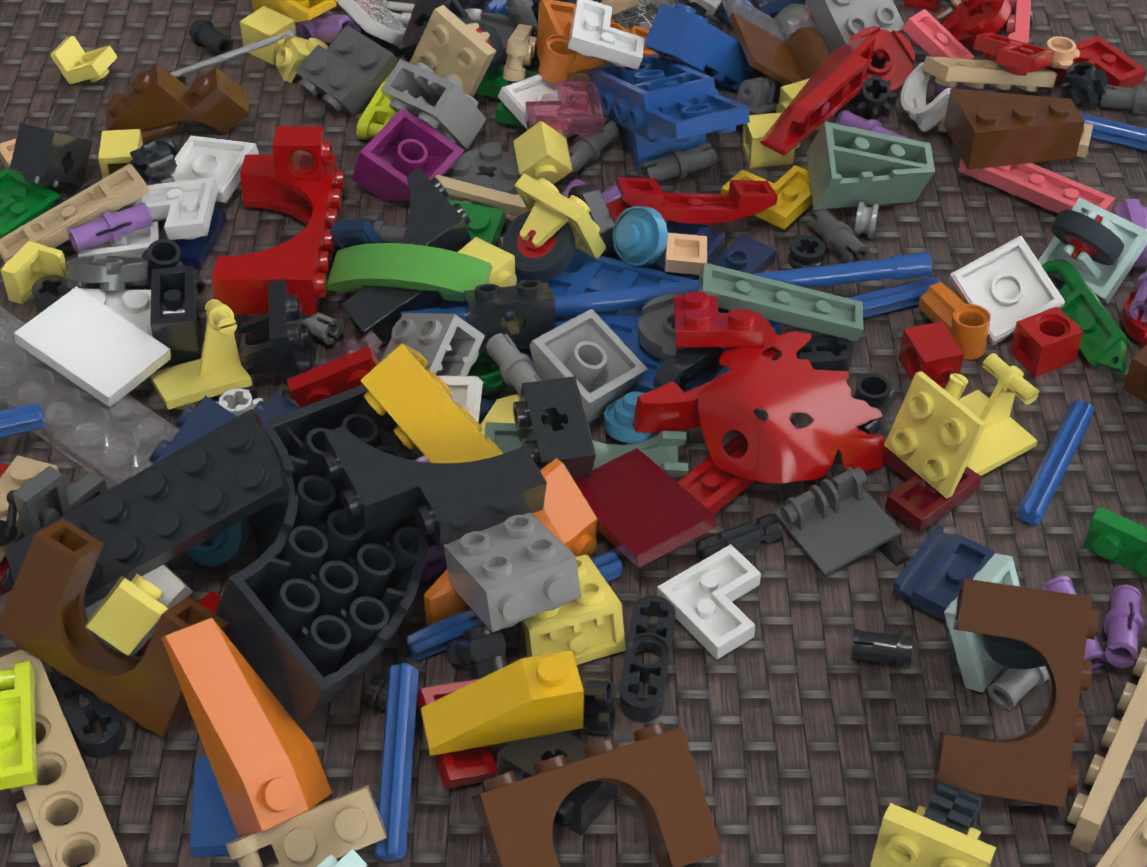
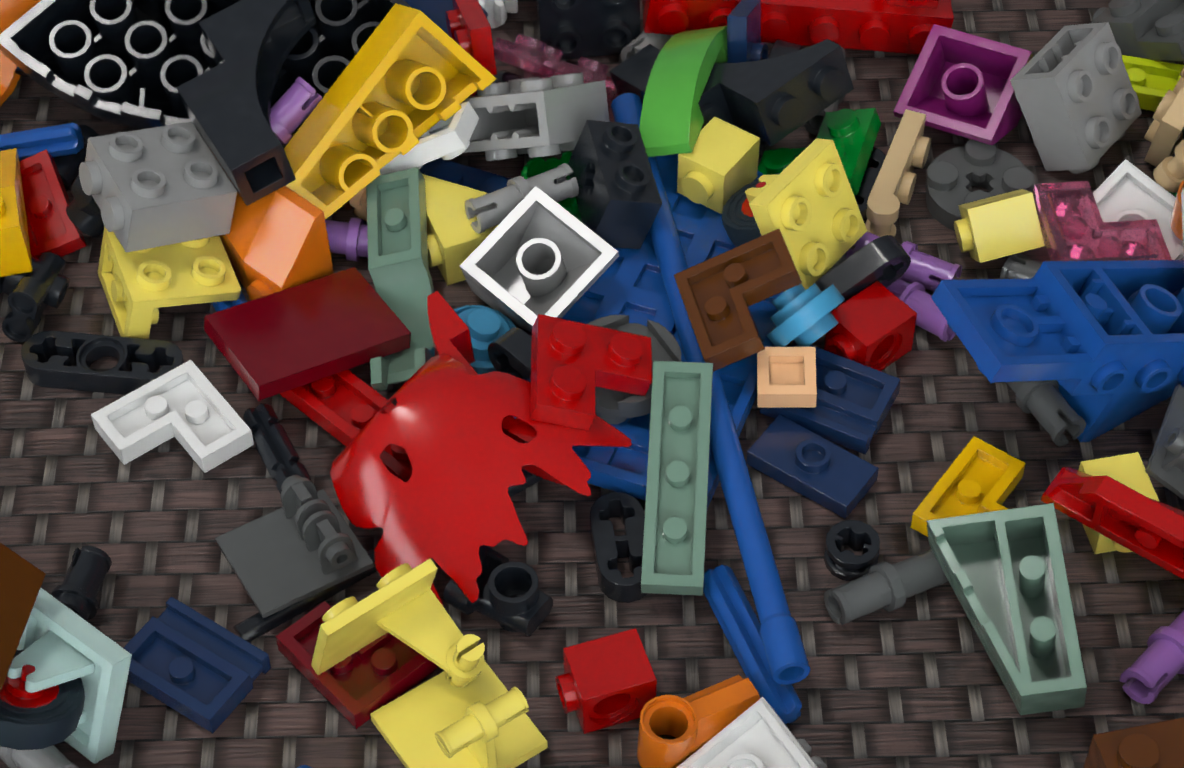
camera: 90 degrees right, 5 degrees up
black brick [513,376,596,479] -> none
red slope [616,177,778,224] -> none
light grey bush [854,201,879,239] -> none
none -> reddish brown plate [674,229,802,372]

